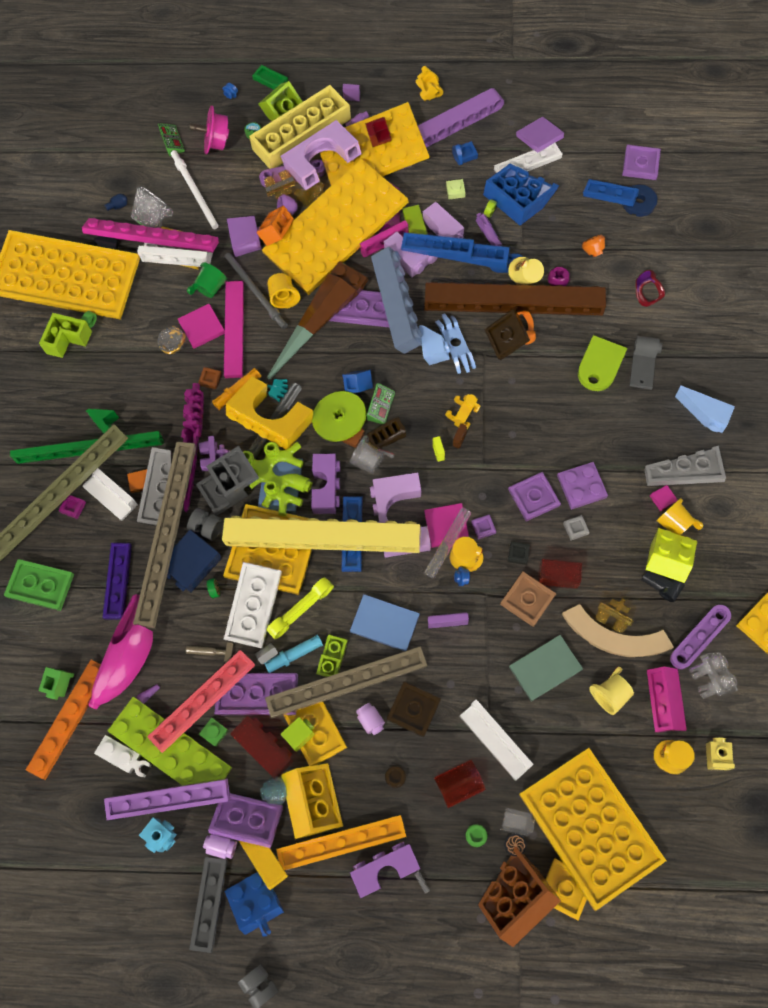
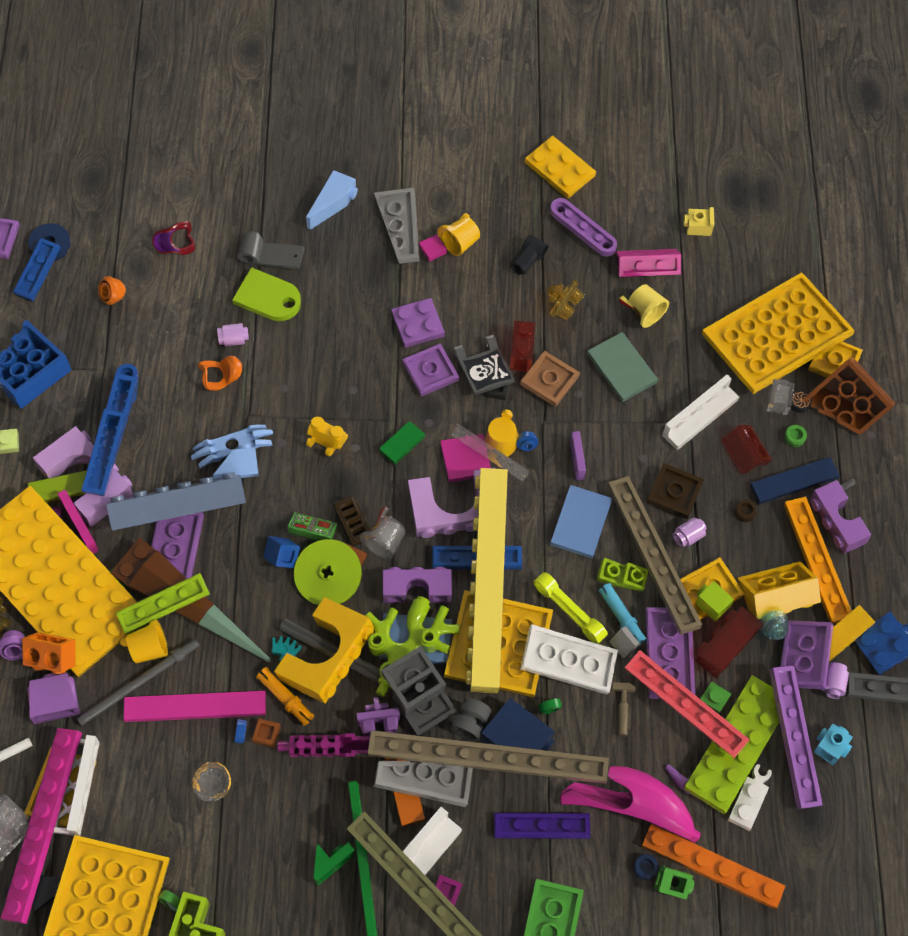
camera: 100 degrees left, 5 degrees down
dark pink tile [178,304,225,349] -> none
green hat [187,262,227,298] -> none
reddish brown brick [425,282,606,316] -> none
neon yellow tile [433,436,445,462] -> none
reddish brown tile [453,423,467,449] -> none
medium lavender tile [471,515,496,540] -> none
medium lavender piece [476,213,502,246] -> none
lime tile [484,199,497,218] -> none
dark brown tile [484,309,530,360] -> none
light yellow hat [508,257,544,285] -> none
magenta piece [547,267,570,286] -> none
tan tile [562,604,674,657] -> none
light grey tile [563,515,590,541] -> none
neon yellow brick [646,528,697,583] -> none
yellow hat [654,740,694,774] -> none
clear plate [689,652,738,699] -> none
none -> lime tile [116,573,210,634]
none -> lavender brick [217,323,249,347]
none -> blue tile [235,719,247,744]
none -> green tile [379,421,425,465]
none -> flag [454,335,515,395]
none -> dark blue tile [633,854,658,880]
none -> dark blue tile [750,457,840,505]

